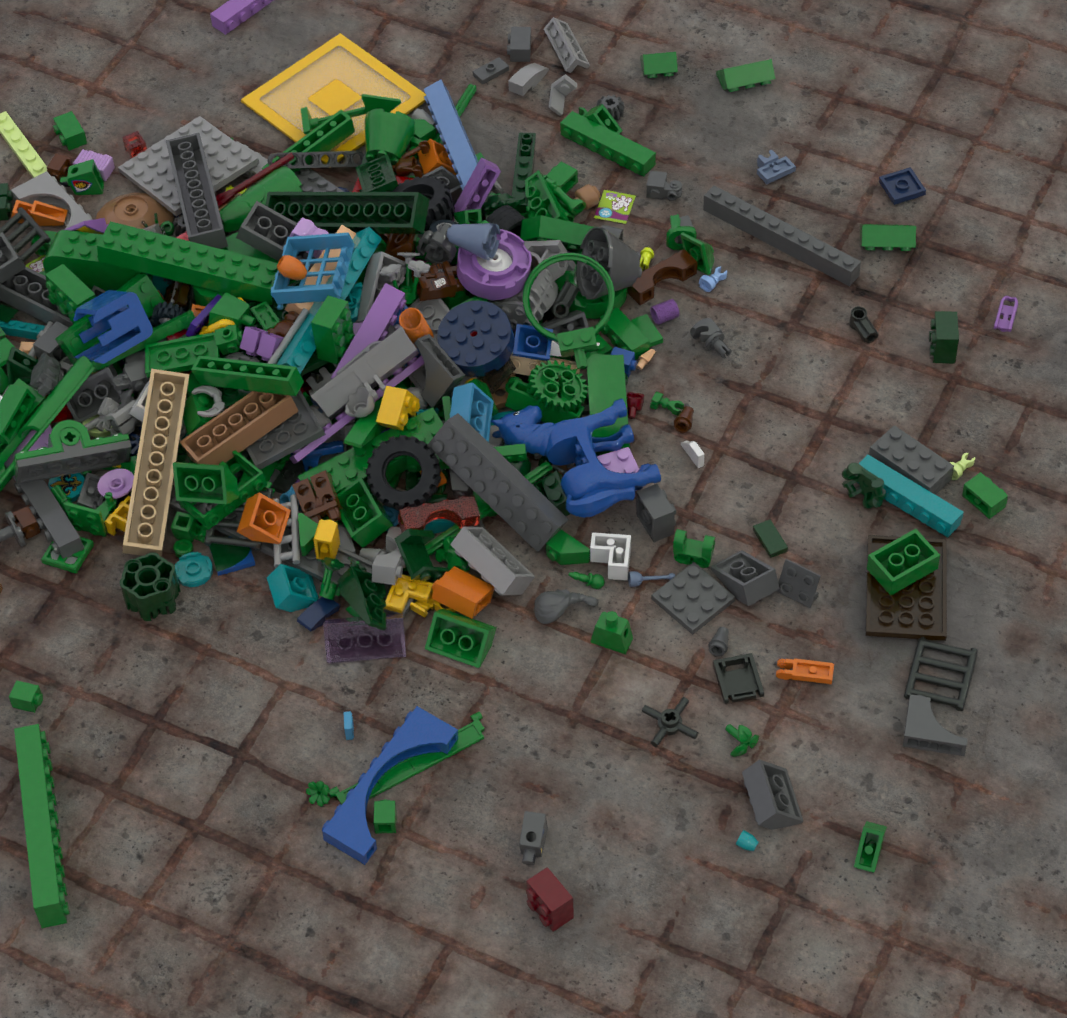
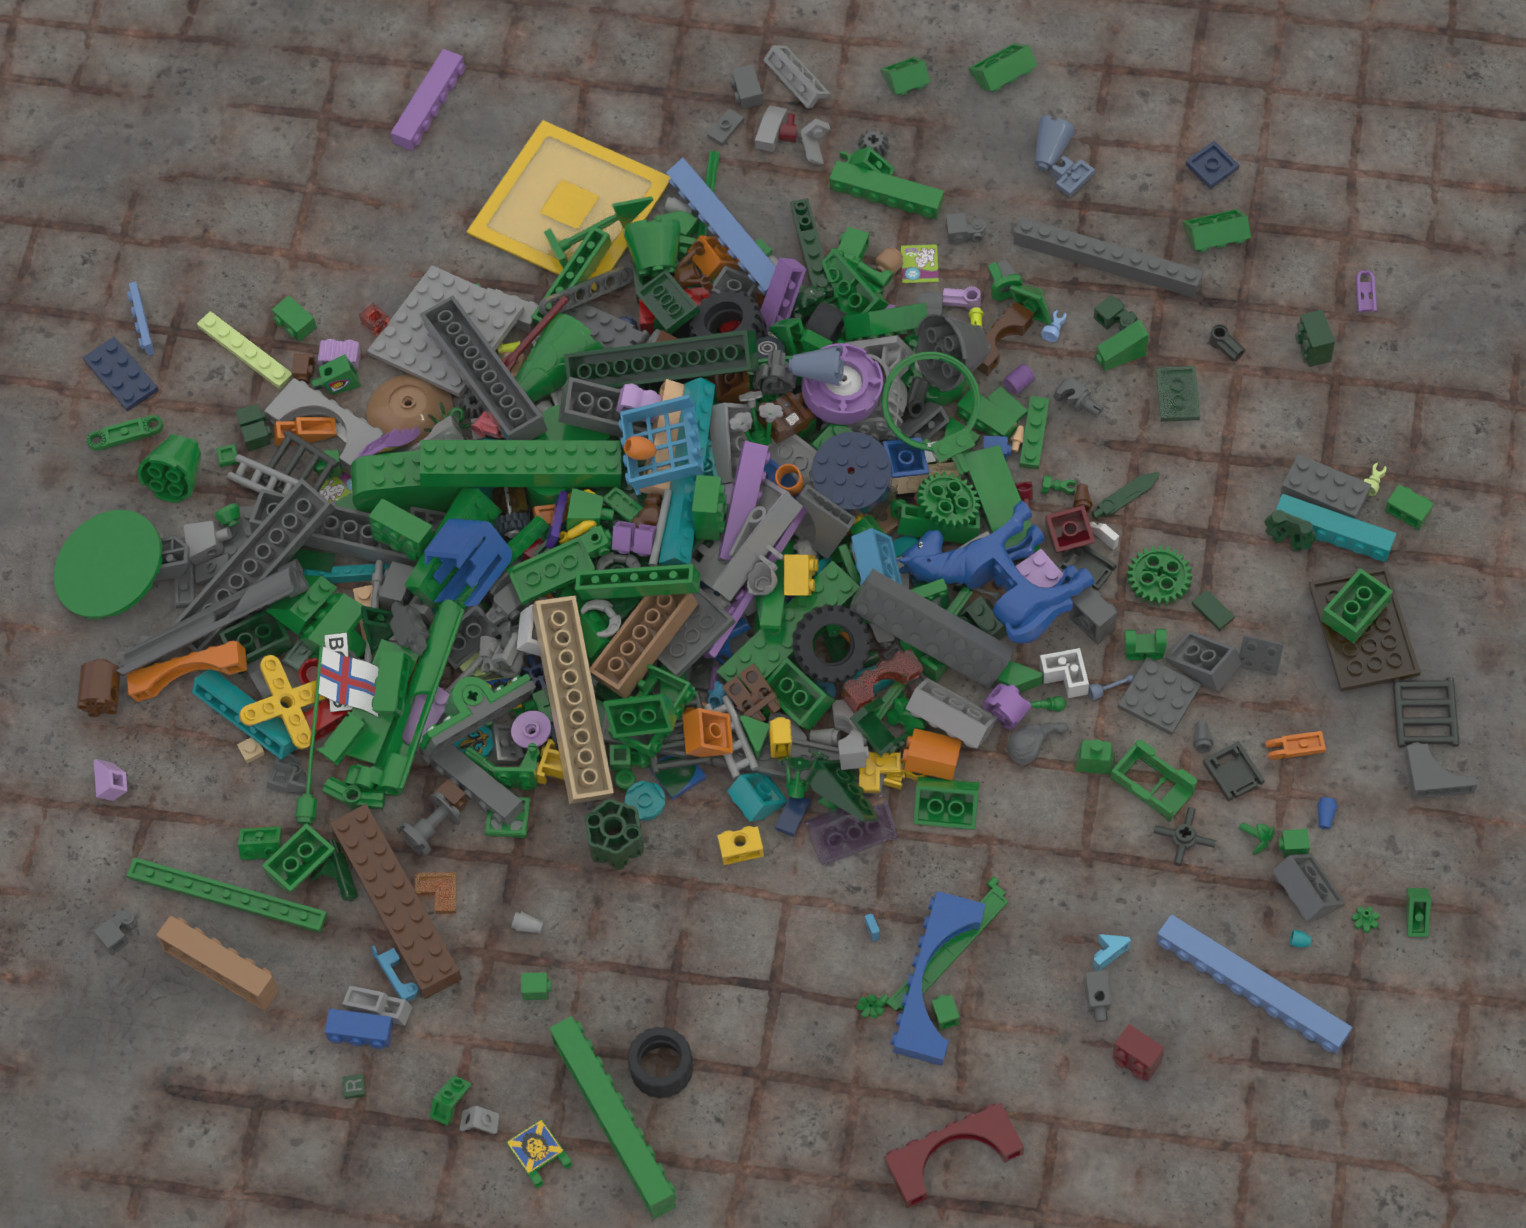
camera: 15 degrees left, 10 degrees up
none -> light grey cone [511,911,543,934]
none -> black tyre [628,1026,693,1098]
none -> yellow brick [717,826,764,865]
none -> dark red piece [779,114,797,143]
none -> dark red arch [884,1103,1024,1208]
none -> green slope [920,654,950,683]
none -> lavender piece [942,287,981,311]
none -> medium lavender brick [982,684,1032,730]
none -> green plate [1019,396,1050,469]
none -> sand blue cone [1035,116,1075,171]
none -> dark red slope [1045,505,1095,553]
none -> pearl dark grey container [1057,546,1117,591]
none -> dark green piece [1091,472,1159,520]
none -> medium azure slope [1093,934,1131,971]
none -> dark green brick [1094,295,1138,331]
none -> green slope [1095,320,1149,371]
none -> green piece [1111,739,1197,822]
none -> green gear [1127,545,1193,607]
none -> clear green plate [1156,366,1200,422]
none -> medium blue brick [1156,914,1352,1054]
none -> green brick [1278,829,1310,858]
none -> blue cone [1317,797,1338,829]
none -> green plant [1351,907,1380,933]

